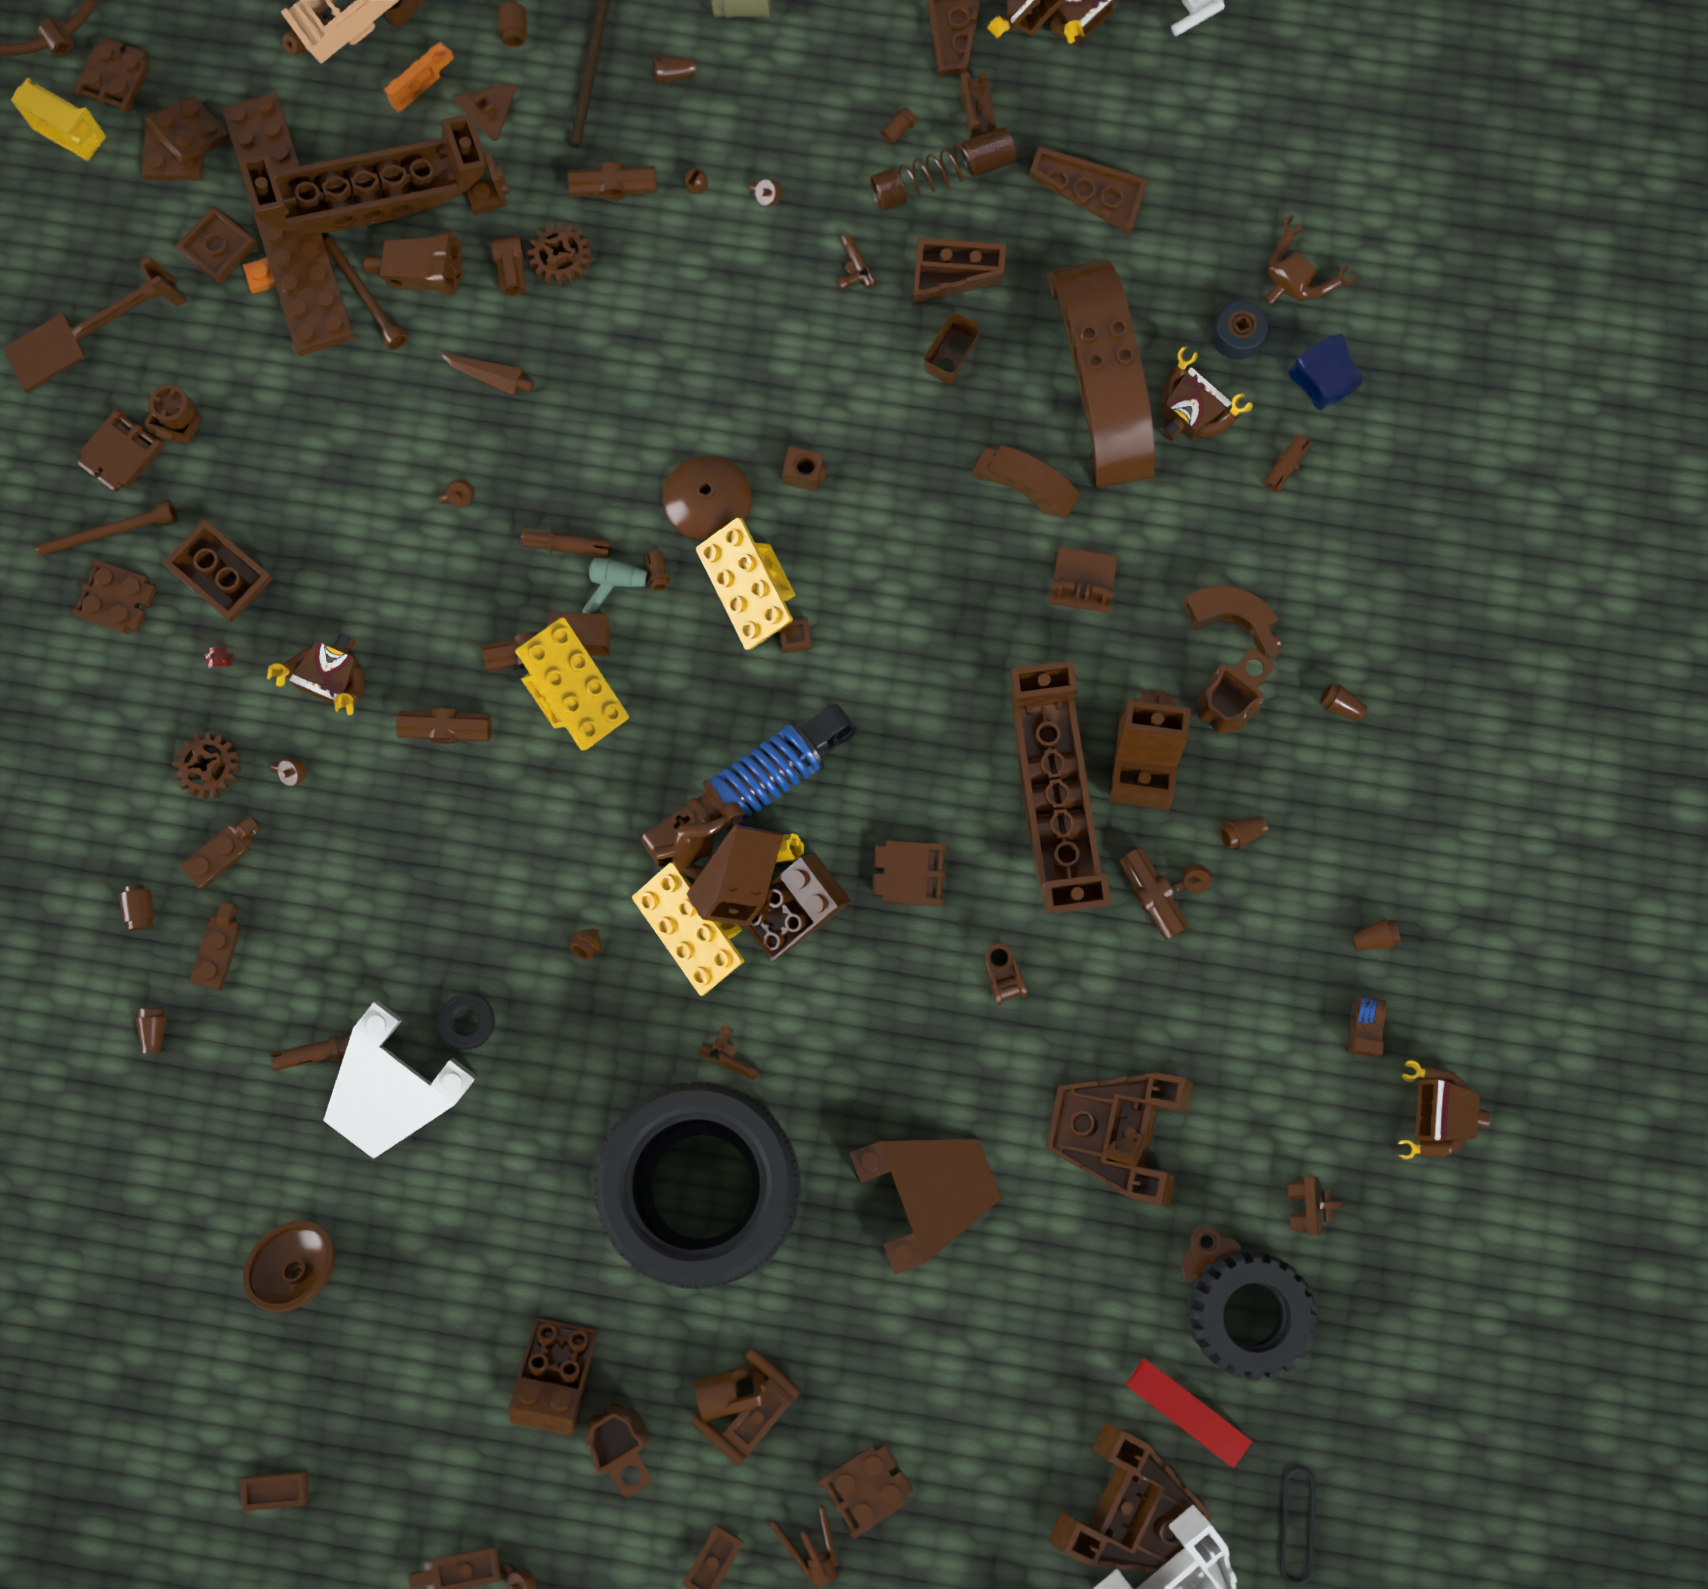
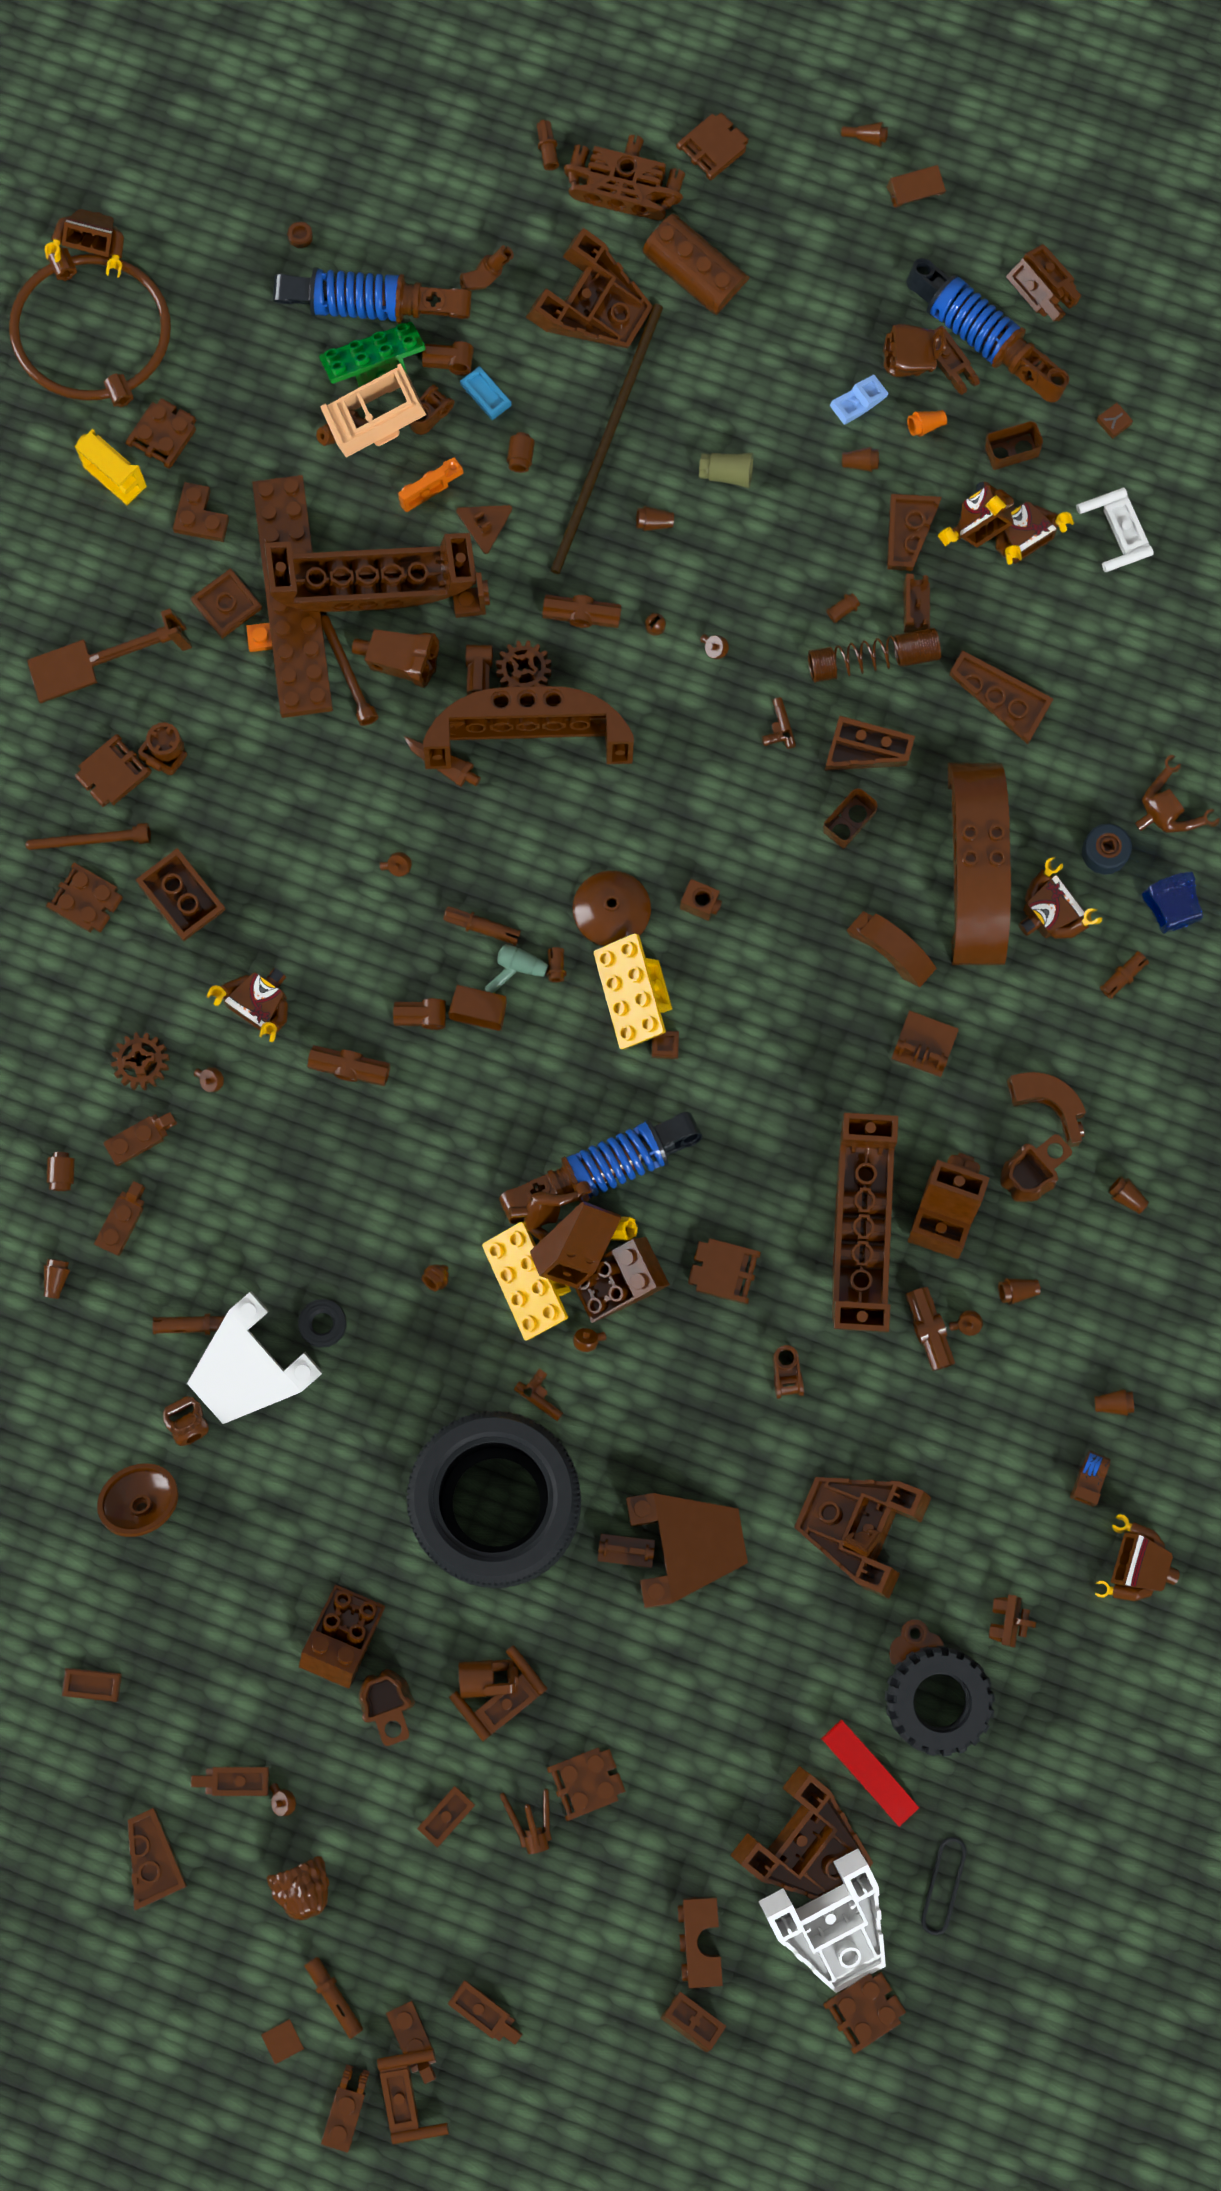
camera: 10 degrees right, 0 degrees up
reddish brown plate [145,95,229,163] -> none
clear red plate [202,648,234,667] -> none
yellow bracket [515,617,629,751] -> none
none -> reddish brown piece [163,1396,209,1446]
none -> reddish brown slope [423,684,634,769]
none -> reddish brown piece [573,1328,606,1352]
none -> reddish brown hinge [598,1534,655,1568]

